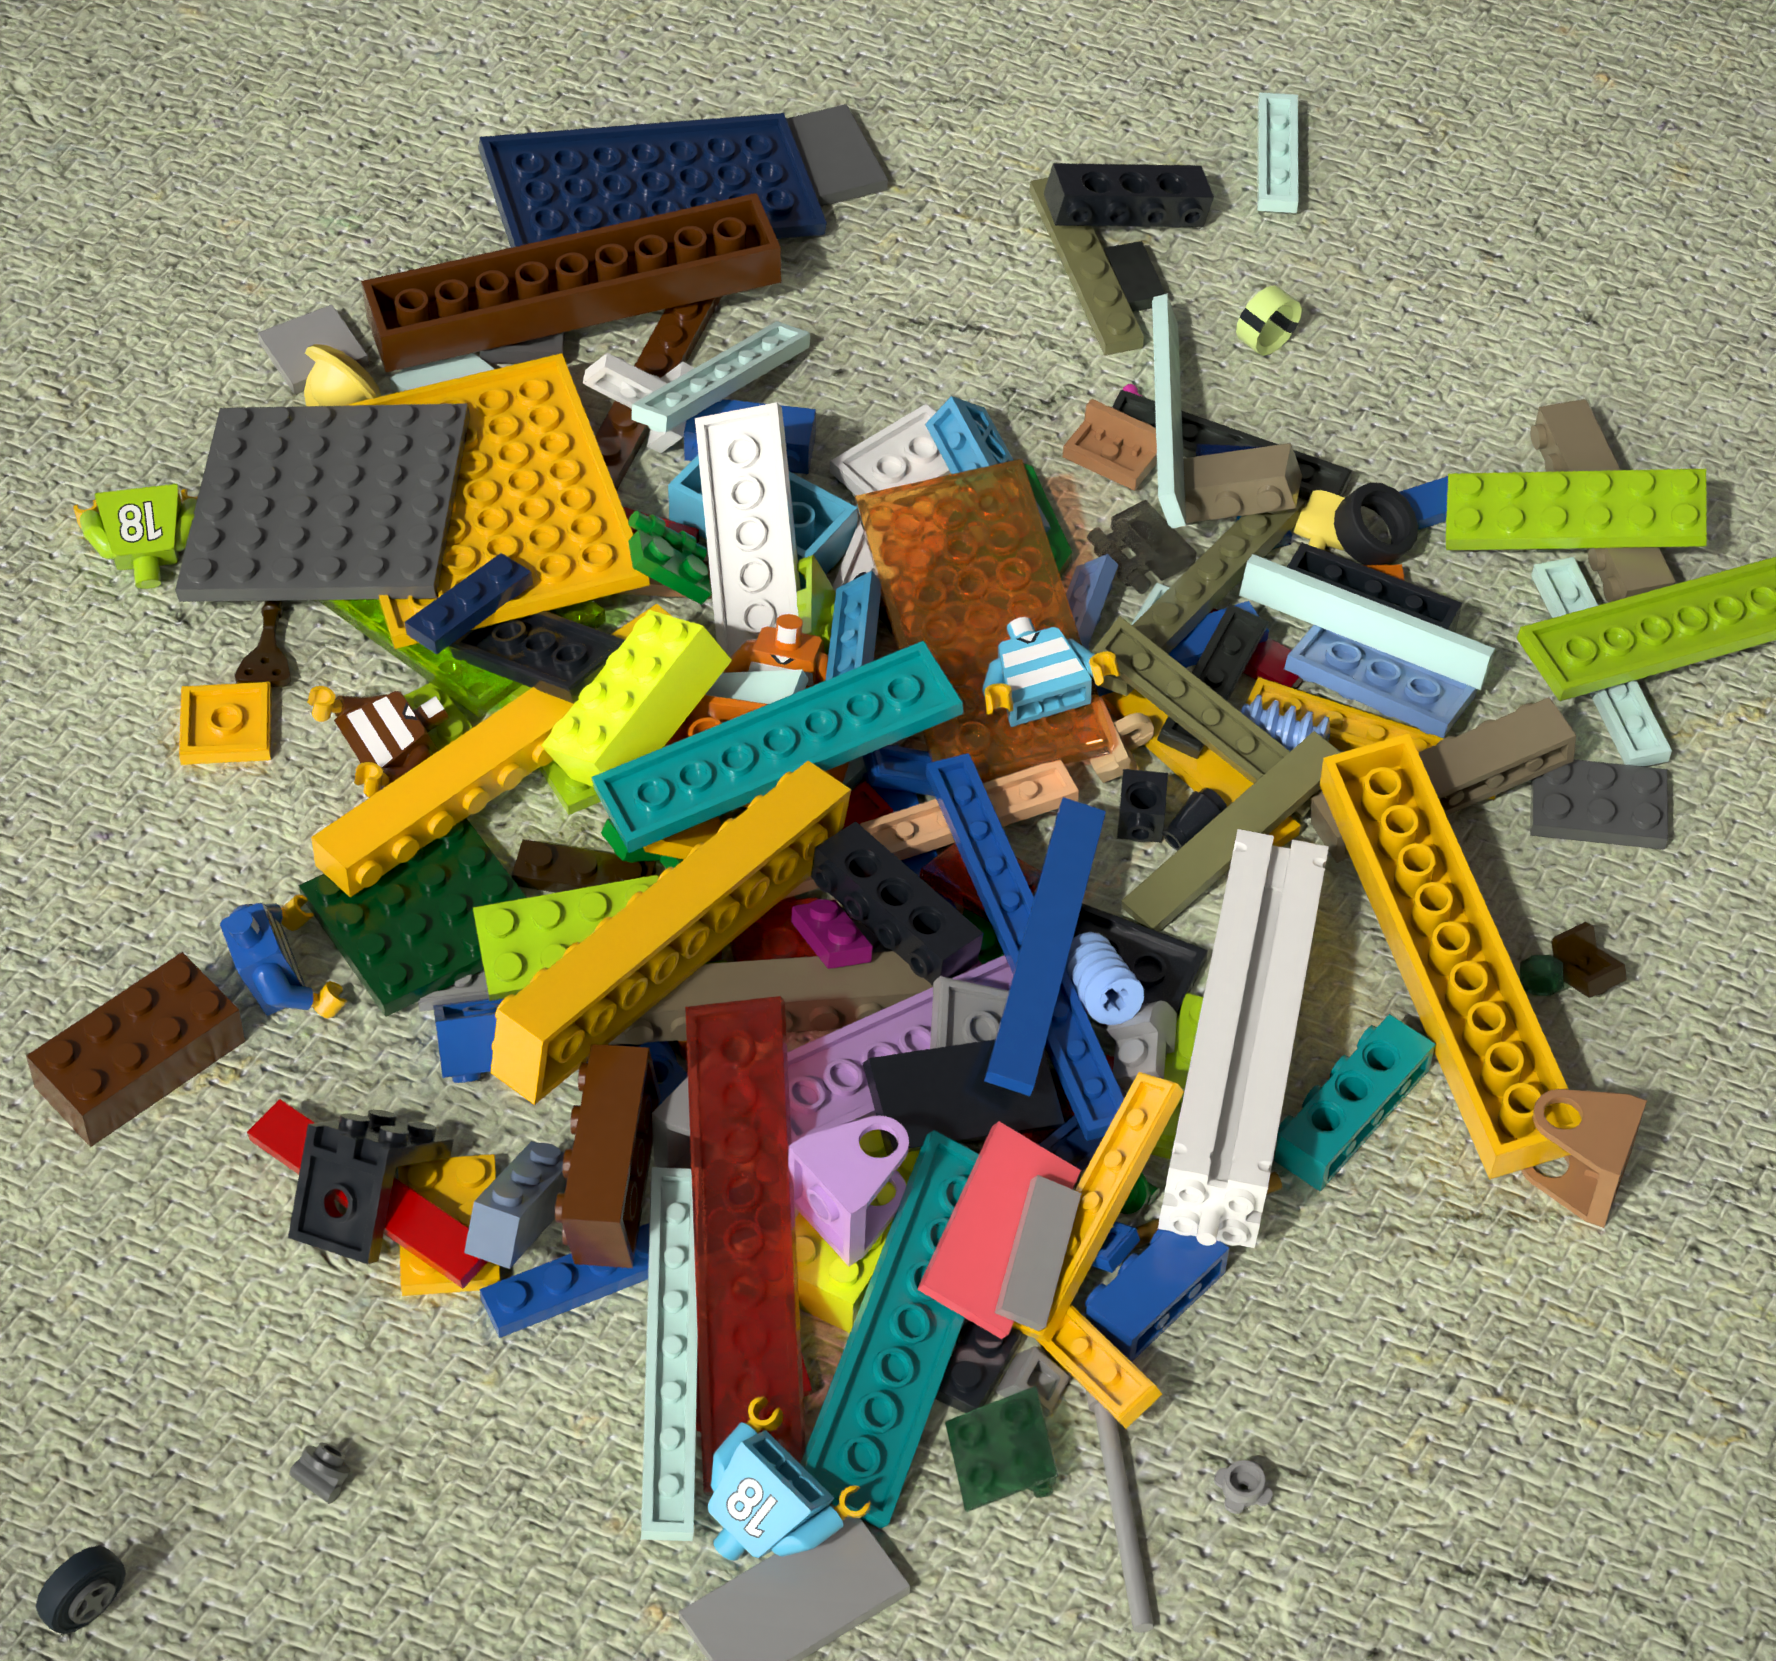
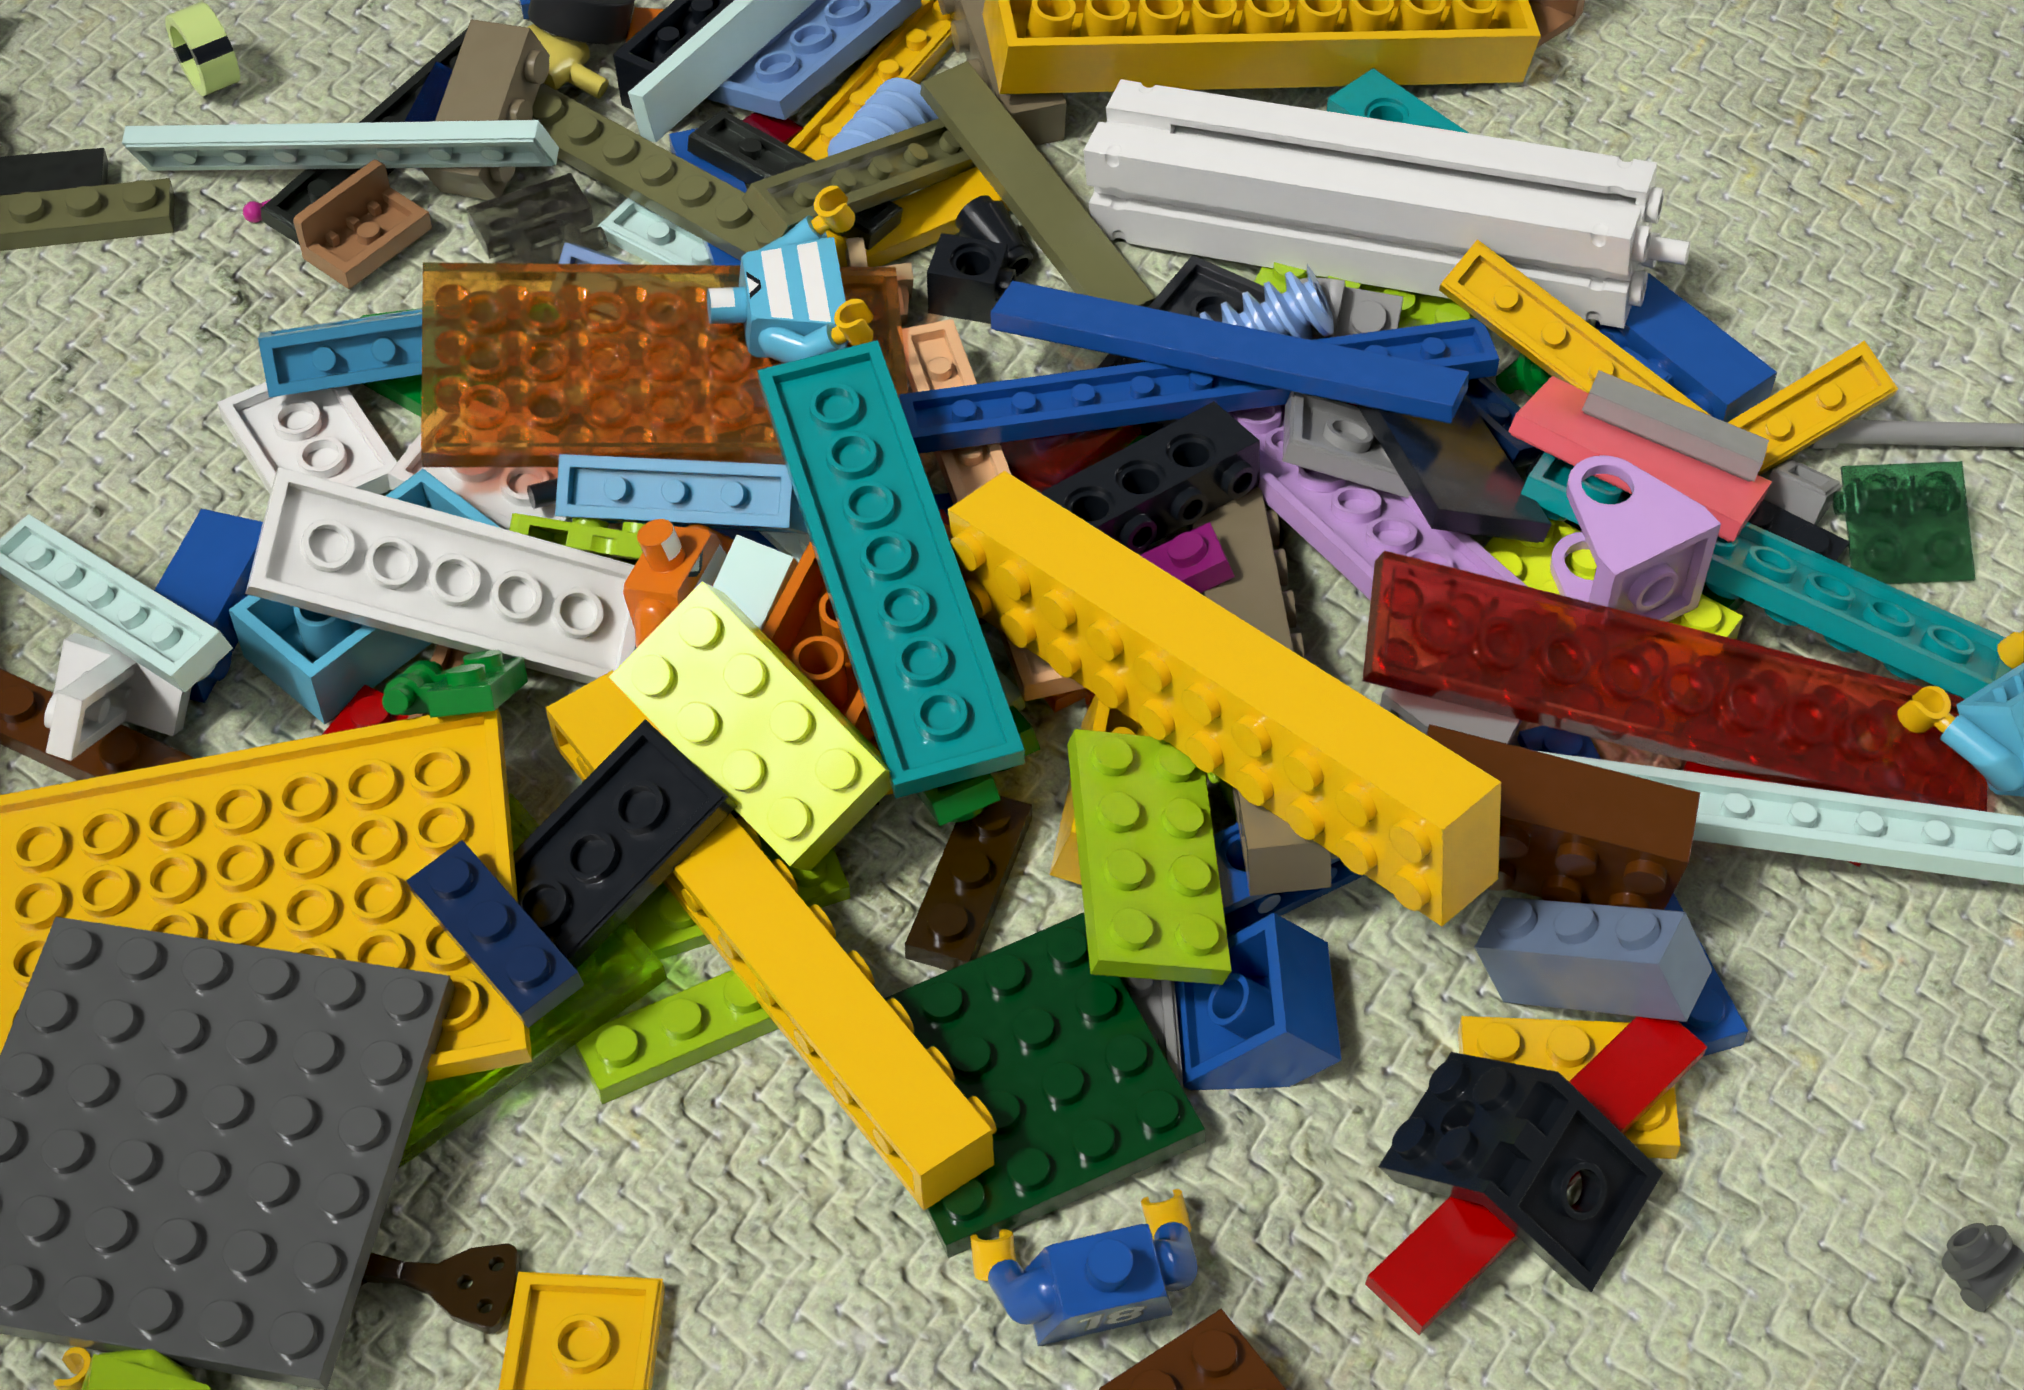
camera: 80 degrees left, 0 degrees up
torso [307,686,450,797] -> none
light grey plate [1214,1460,1273,1514] -> none

